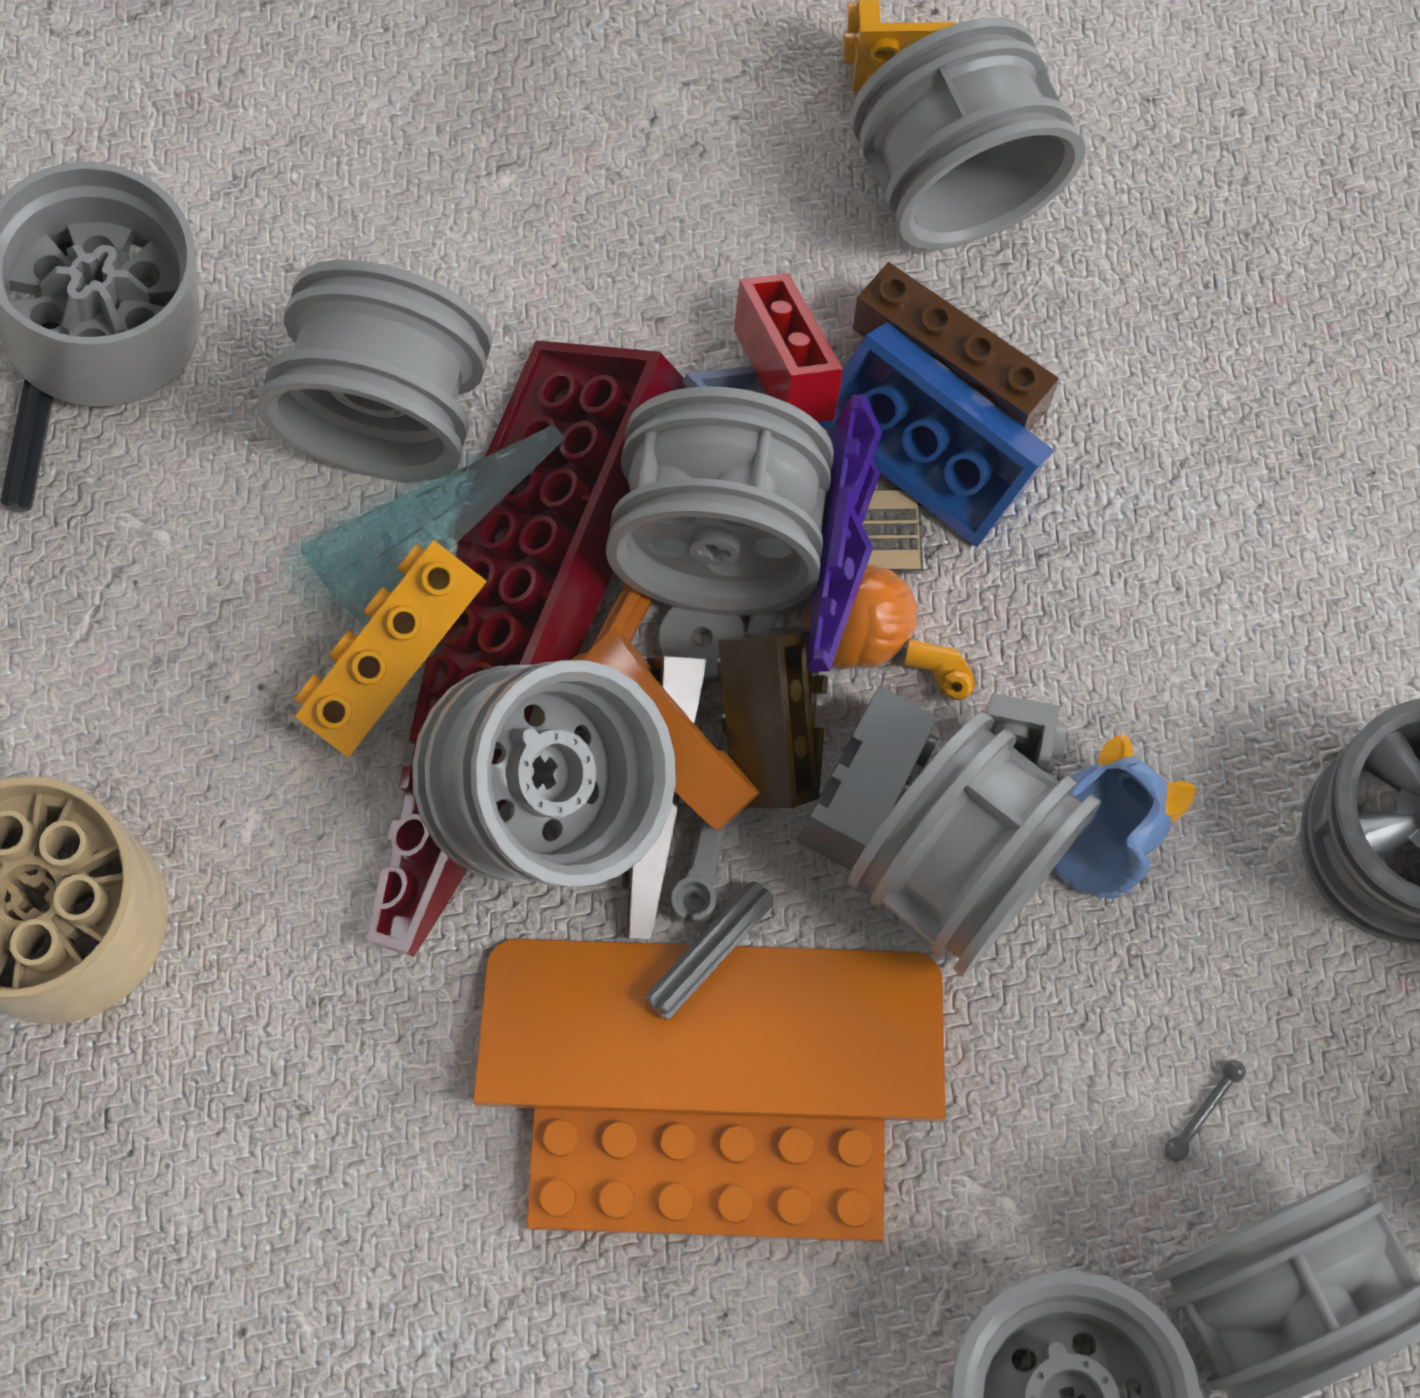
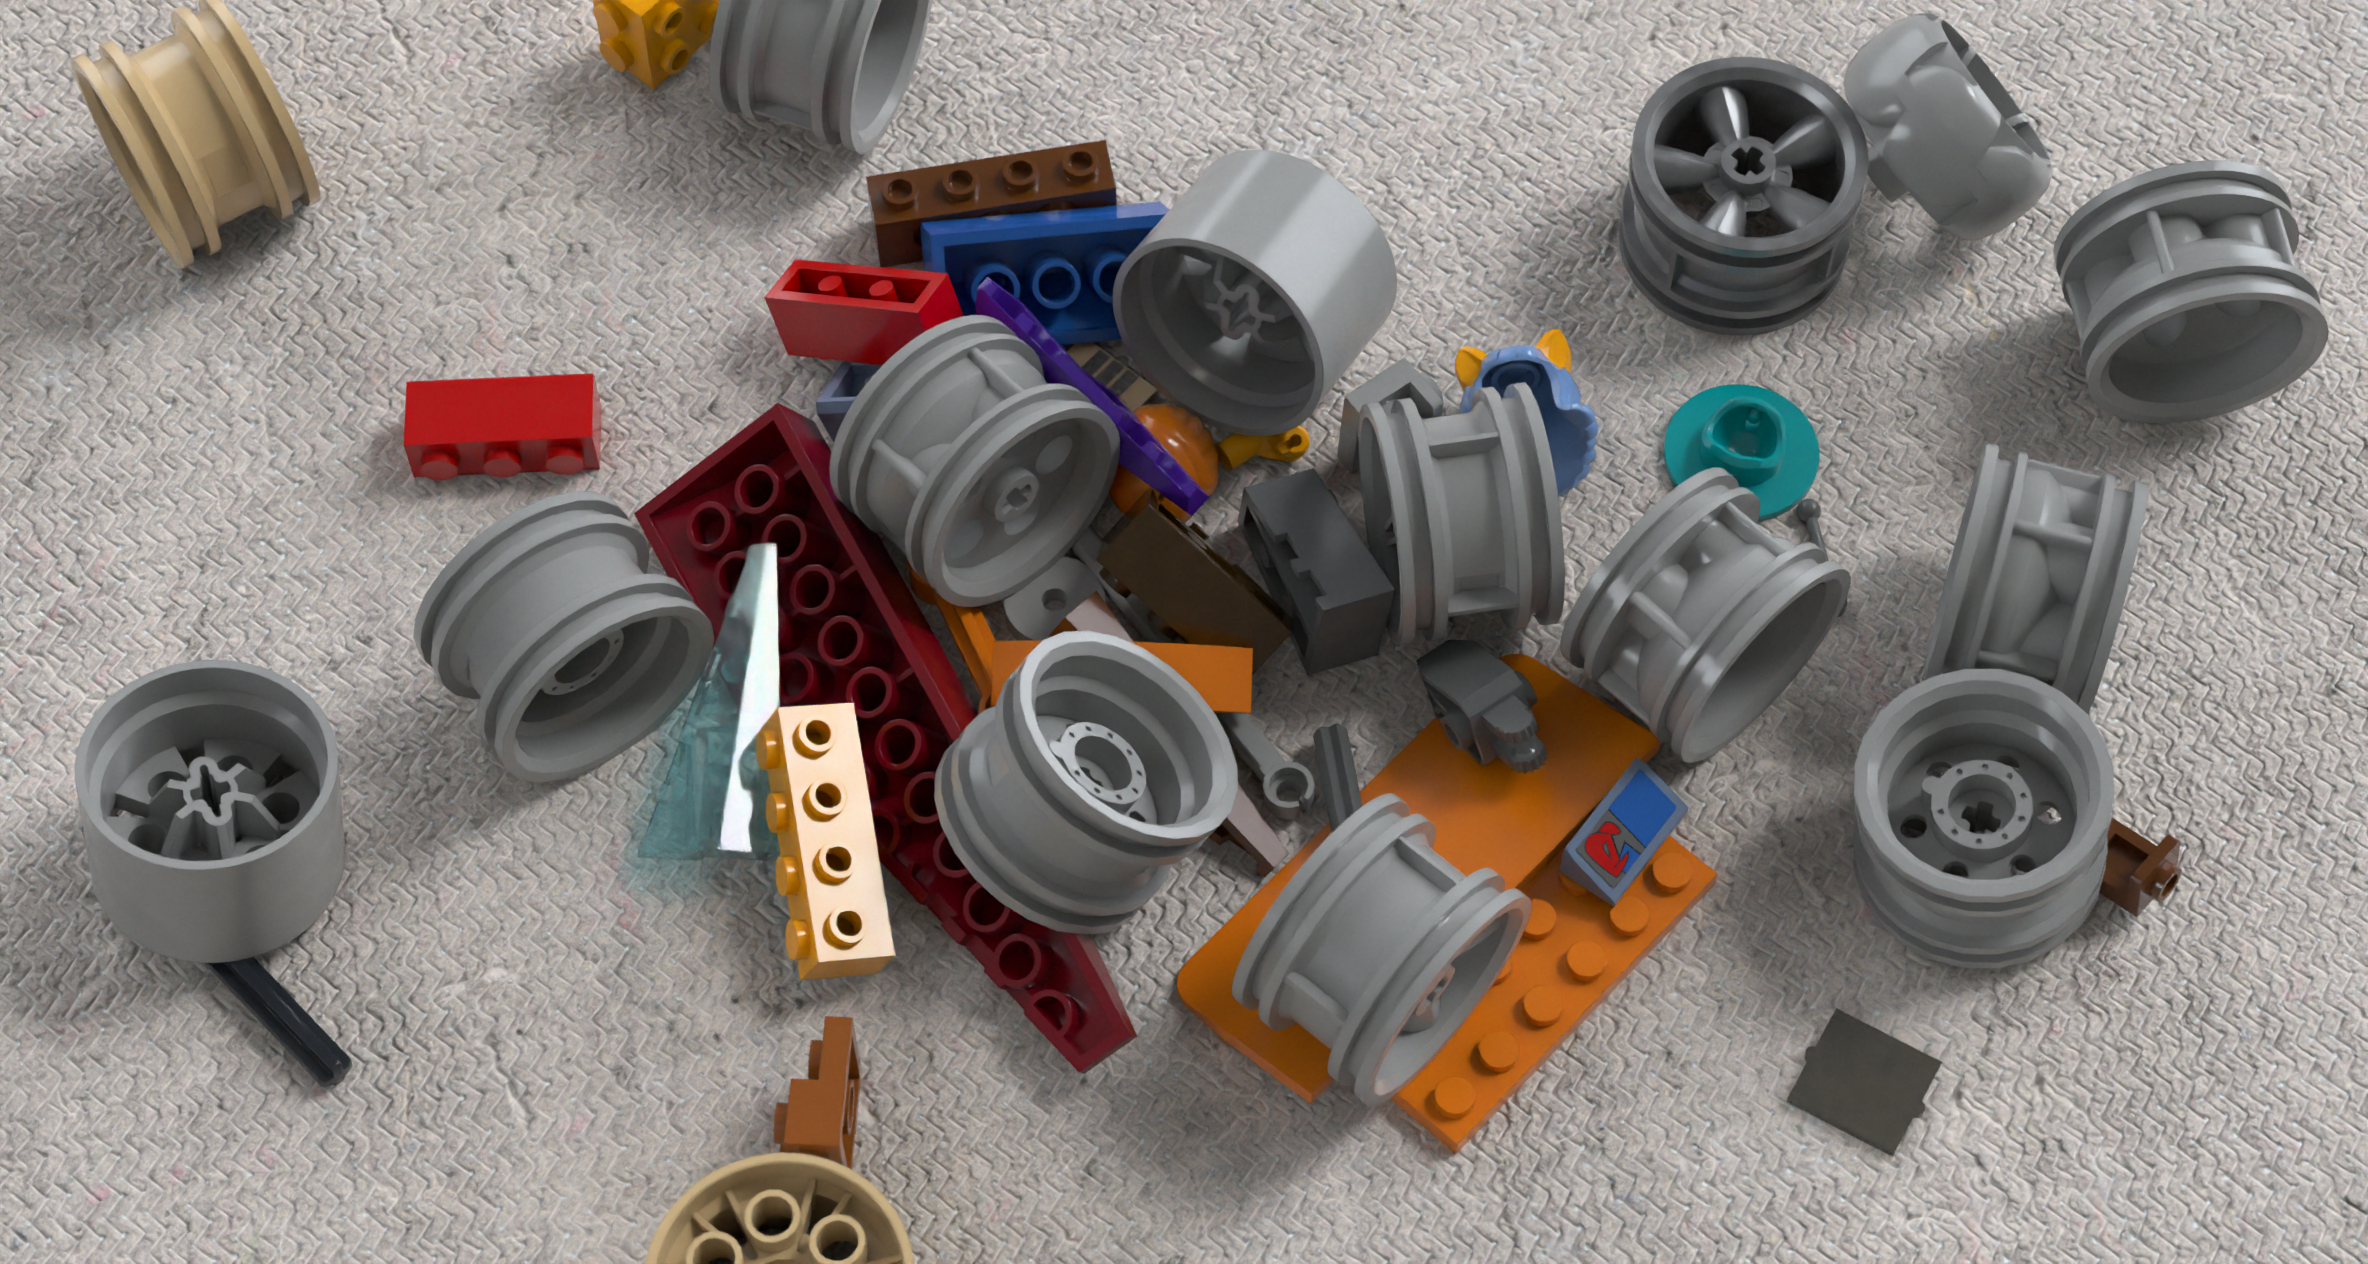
camera: 50 degrees left, 10 degrees down
none -> red brick [403,373,601,481]
none -> dark orange plate [774,1016,862,1170]
none -> light grey wheel [1113,150,1397,436]
none -> light grey wheel [1232,793,1532,1107]
none -> dark grey hinge [1416,639,1547,774]
none -> slope [1559,757,1689,907]
none -> light grey wheel [1560,467,1851,763]
none -> teal piece [1663,384,1820,522]

